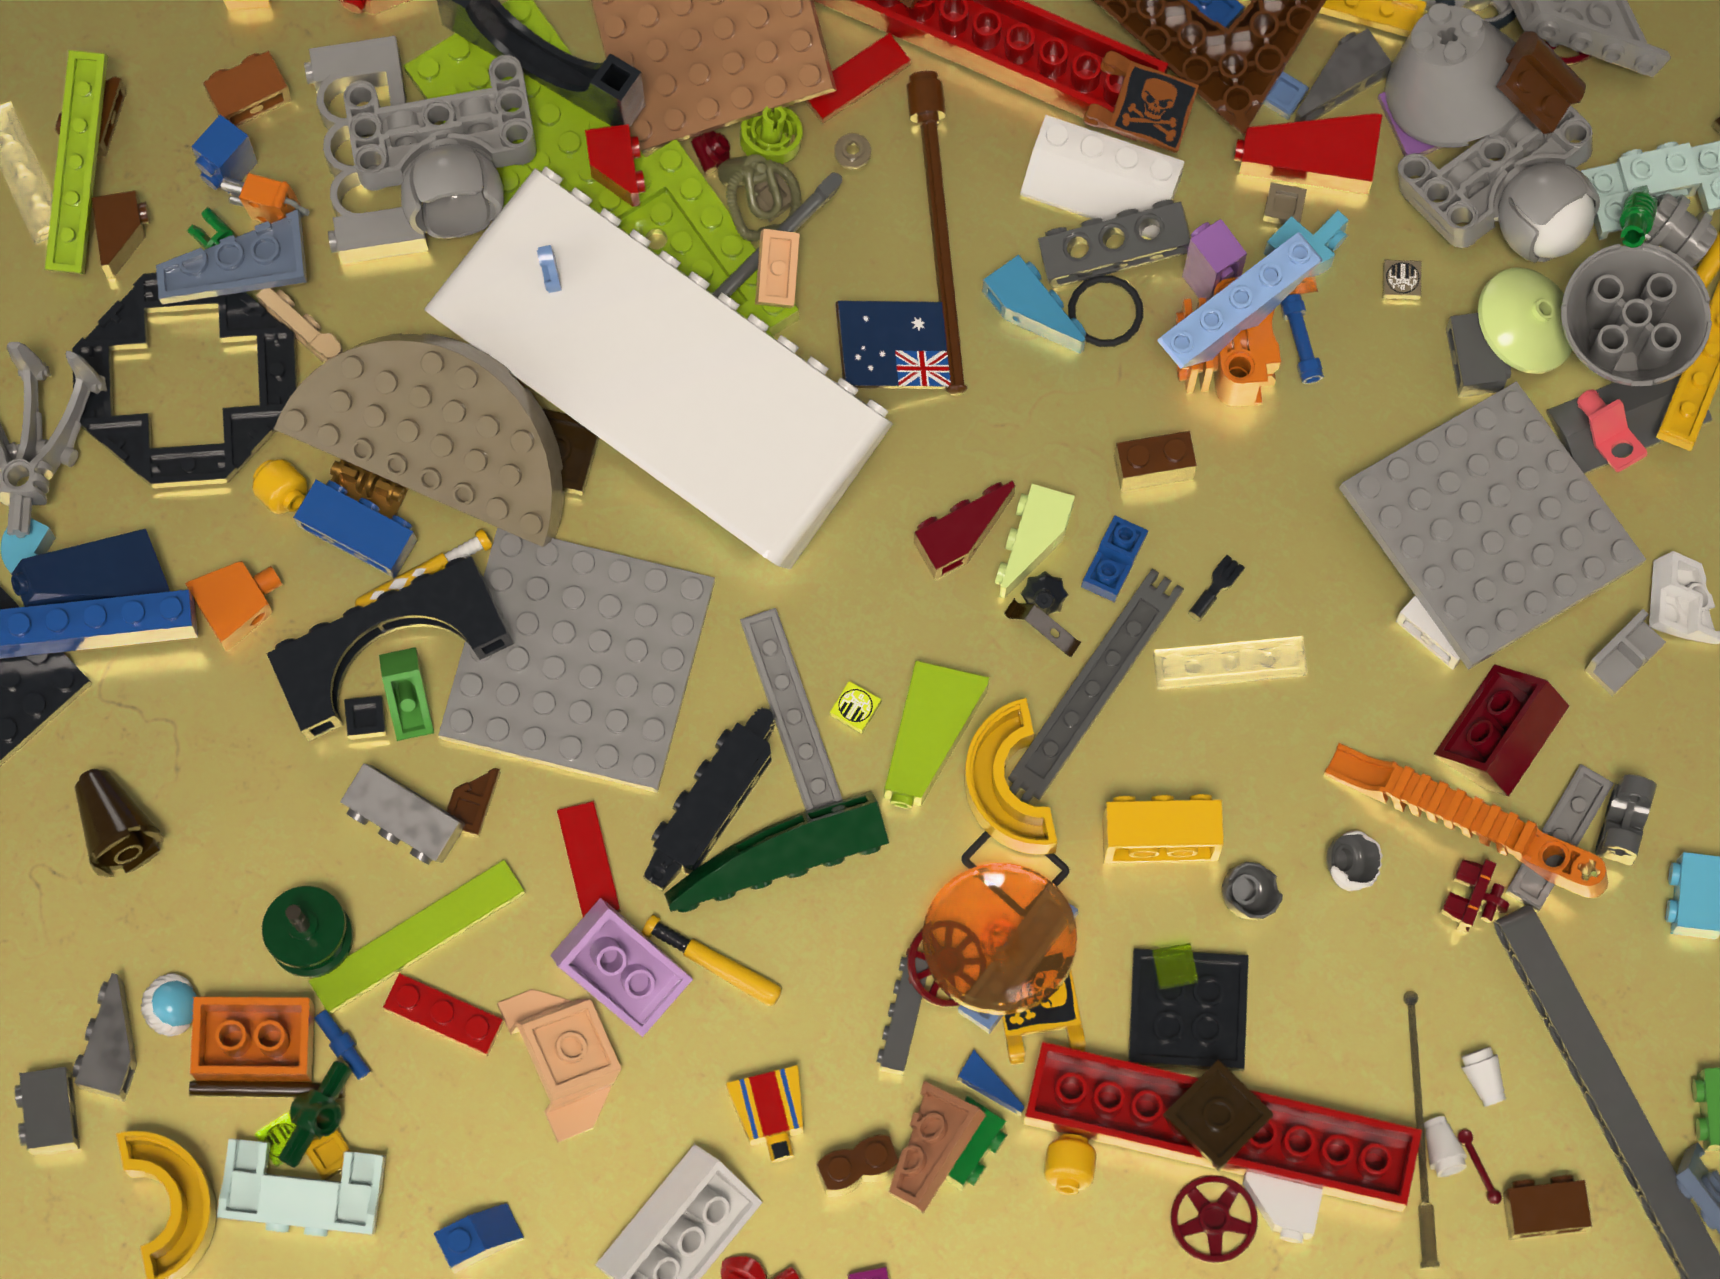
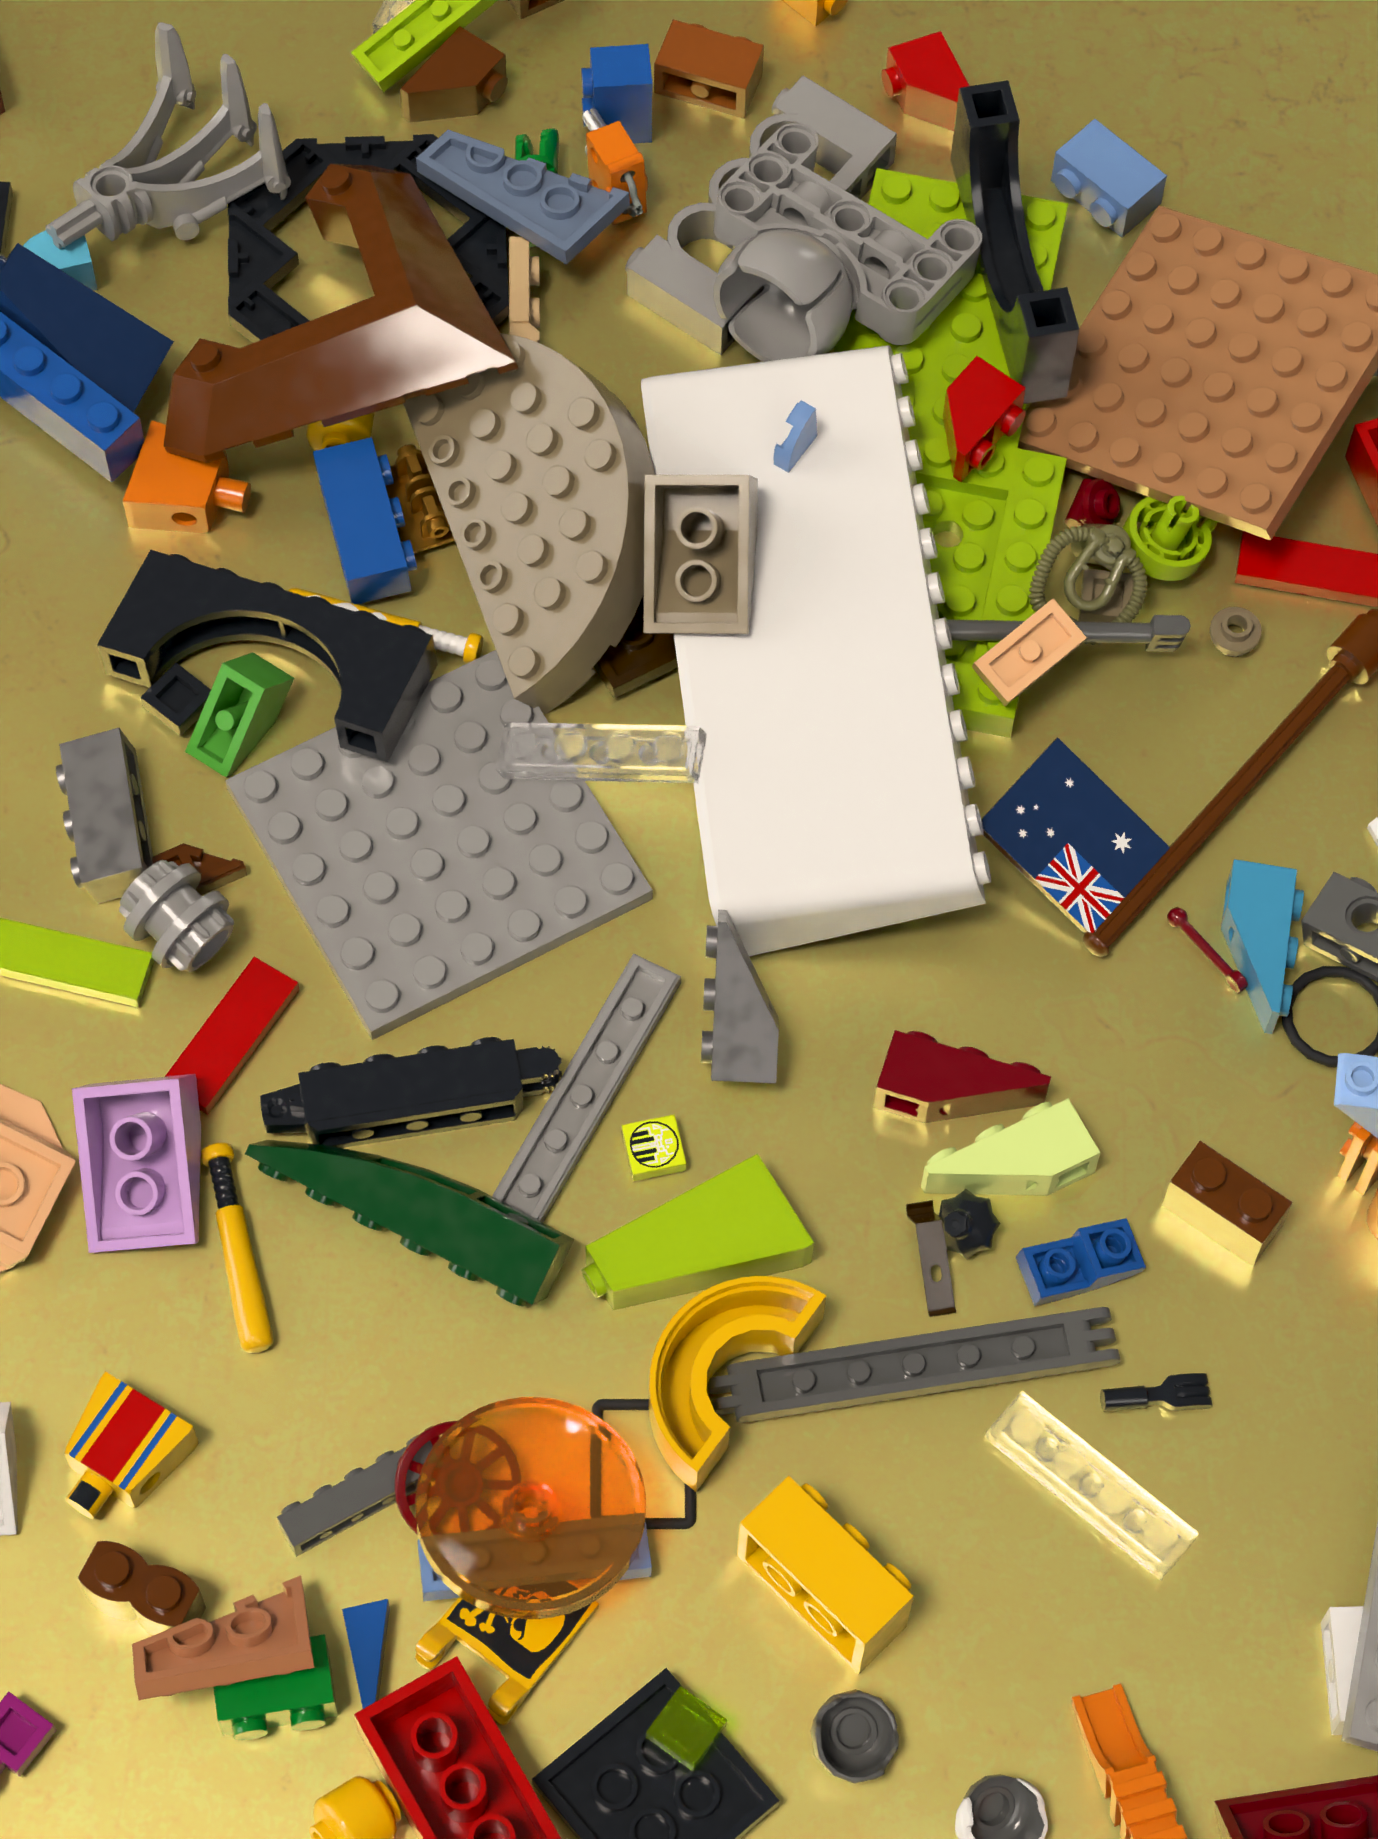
camera: 45 degrees right, 10 degrees down
none -> light grey piece [119,860,234,972]
none -> reddish brown wedge [164,163,518,463]
none -> clear plate [496,722,707,784]
none -> dark tan slope [643,475,758,634]
none -> flat silver slope [701,910,779,1083]
none -> dark red hinge [1167,907,1248,993]

